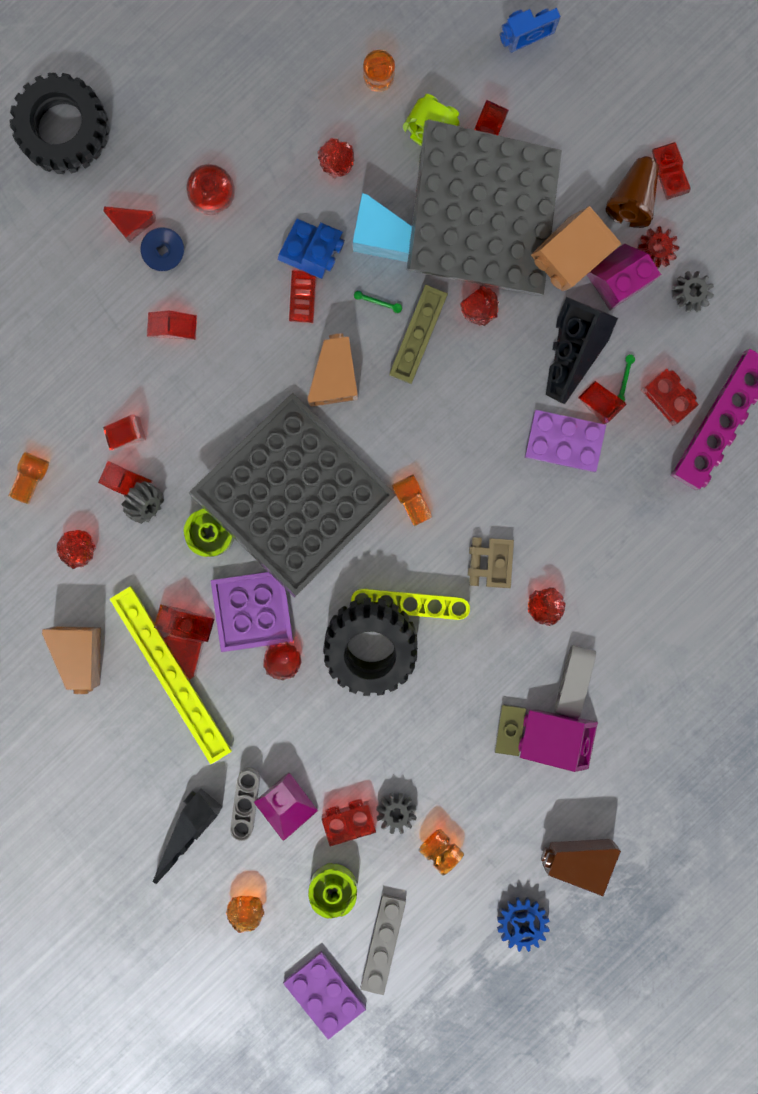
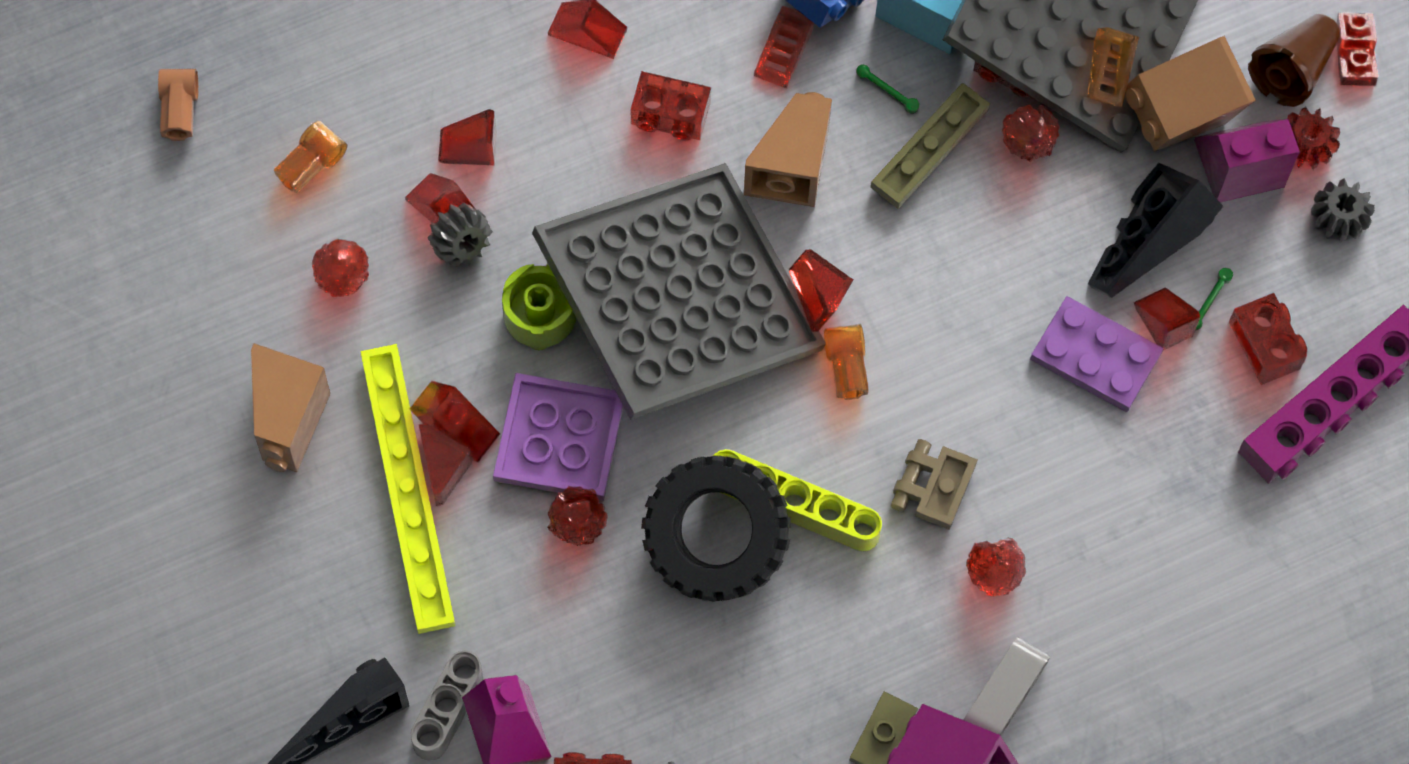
camera: 20 degrees right, 20 degrees down
none -> clear red brick [630,71,711,140]
none -> clear red slope [789,249,854,332]
none -> clear orange slope [1087,27,1139,107]

